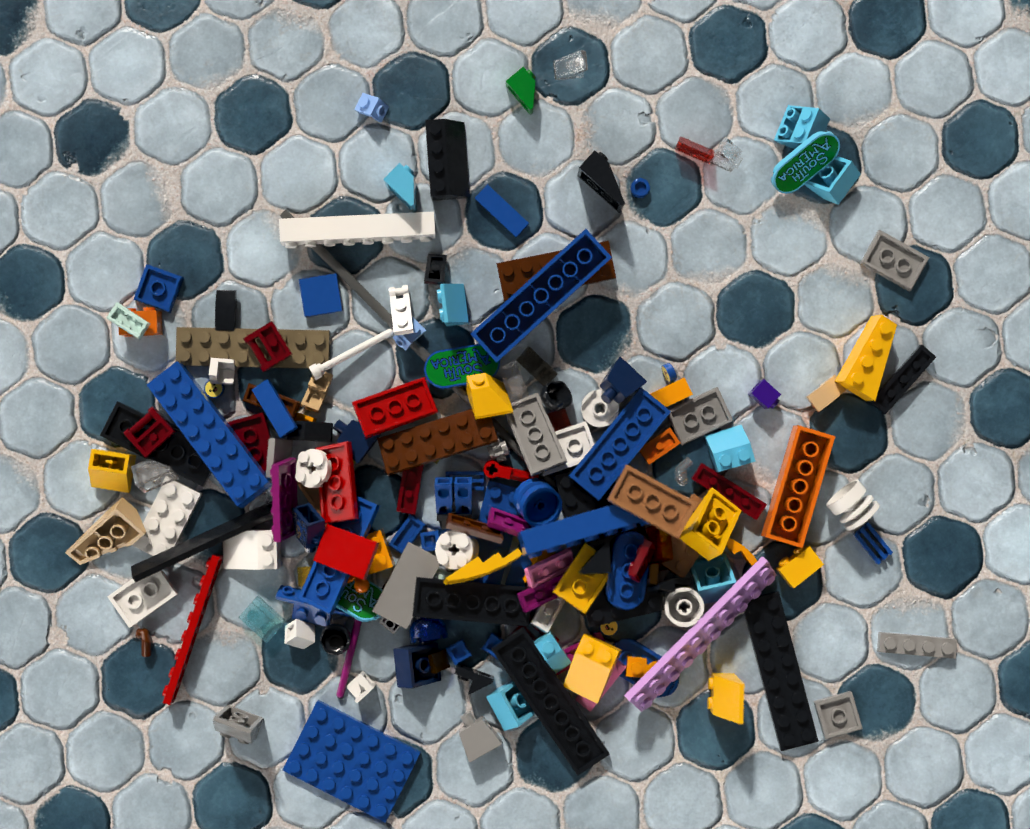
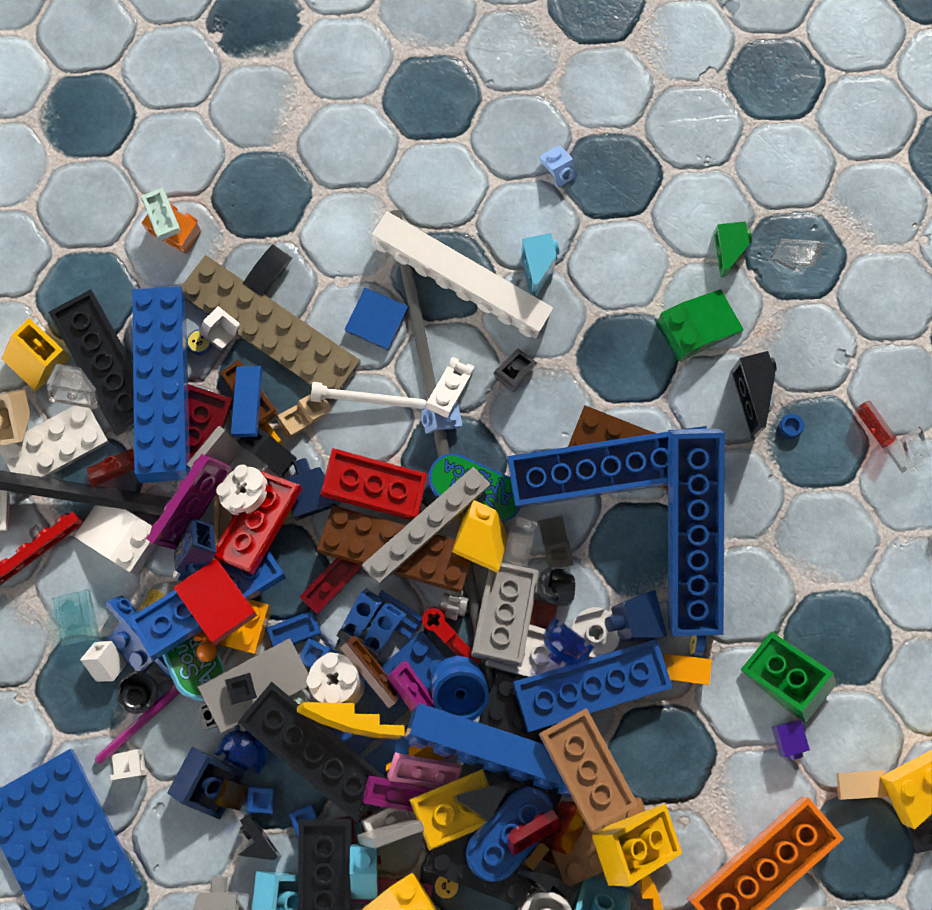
camera: 30 degrees right, 10 degrees down
dark red plate [123,406,176,458] -> none
blue tile [133,264,184,313] -> none
dark red plate [243,321,293,372] -> none
black slope [425,119,470,201] -> none
medium azure slope [437,284,469,327] -> none
blue tile [475,184,529,238] -> none
orange plate [639,427,681,465] -> none
light grey tile [667,387,734,446] -> none
clear arm [675,457,694,486] -> none
dark red plate [691,463,767,520] -> none
medium azure slope [704,425,756,472] -> none
none -> clear red plate [87,448,134,487]
none -> black plate [224,673,257,705]
none -> light grey tile [357,818,424,849]
none -> light grey plate [362,467,490,585]
none -> clear blue cylinder [543,617,595,665]
none -> green slope [658,289,744,362]
none -> blue brick [668,429,725,636]
none -> green slope [740,632,837,723]

